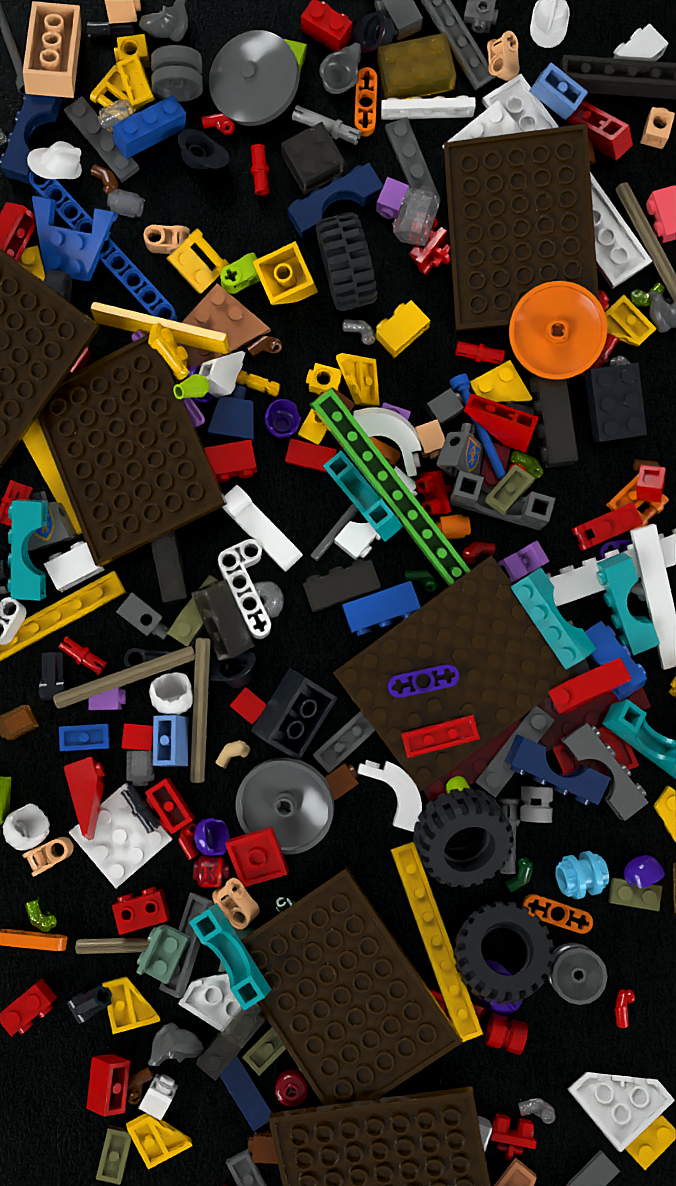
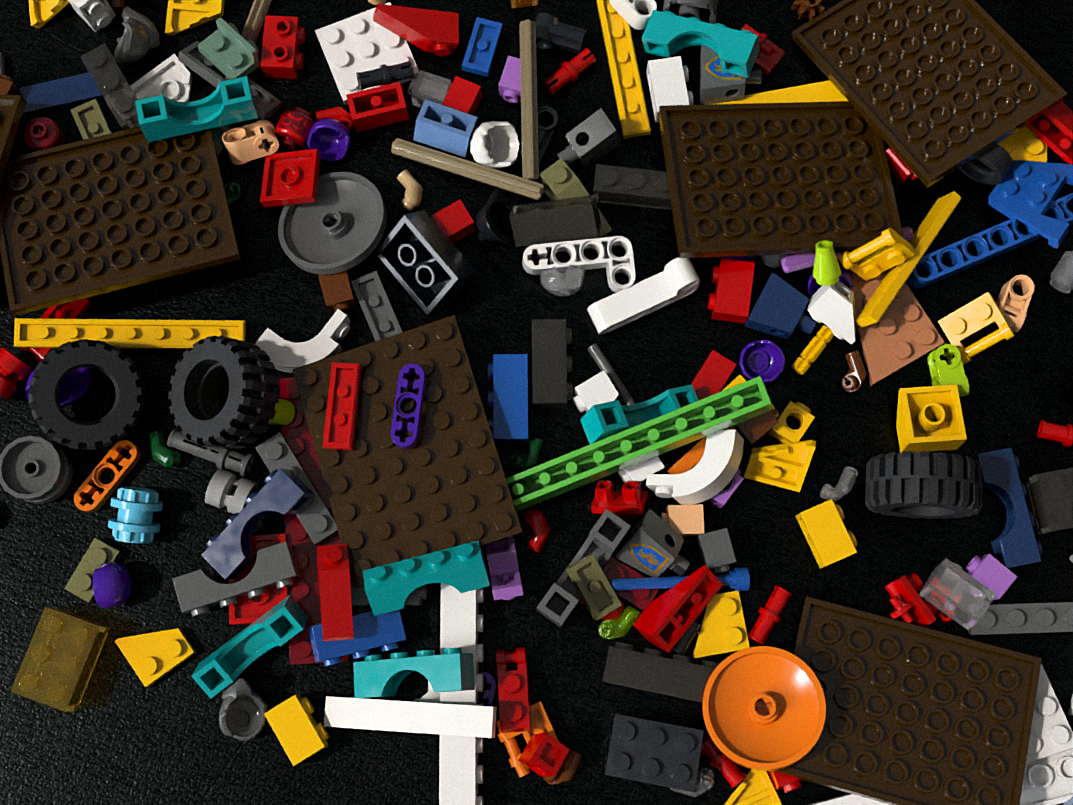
camera: 115 degrees right, 5 degrees down
orange brick [435,514,471,540] -> none

